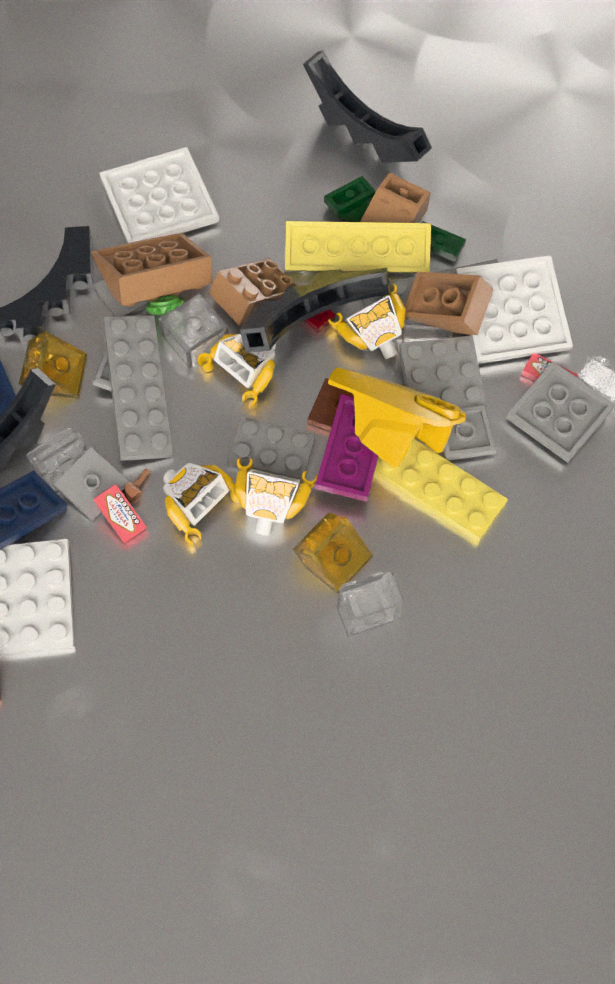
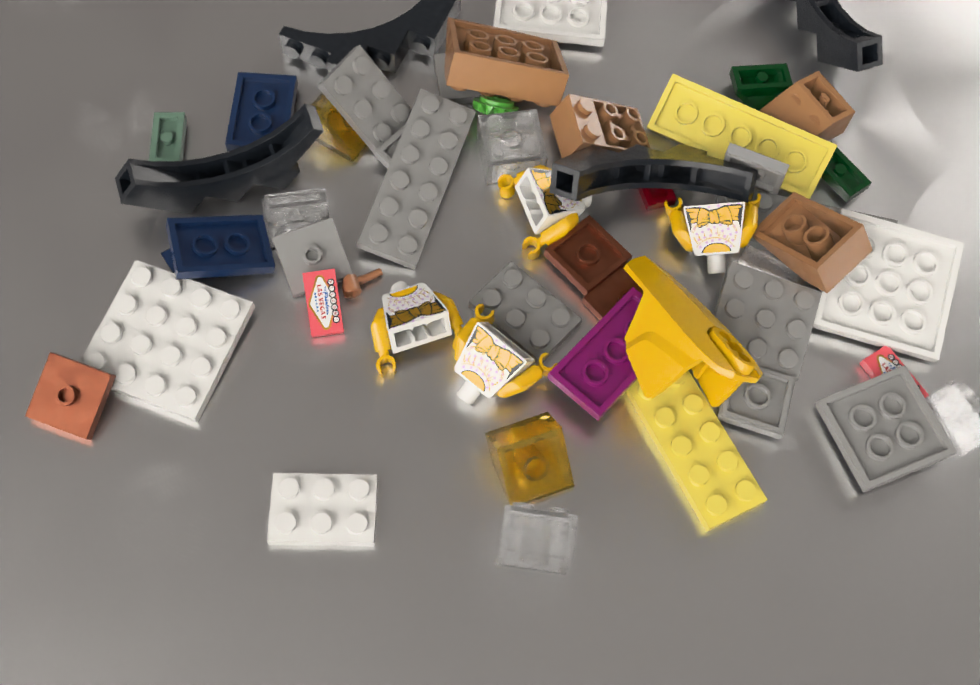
camera: 25 degrees right, 0 degrees up
none -> white plate [267,473,378,546]
none -> light grey plate [317,45,412,153]
none -> copper plate [544,215,632,296]
none -> light grey plate [724,143,790,195]

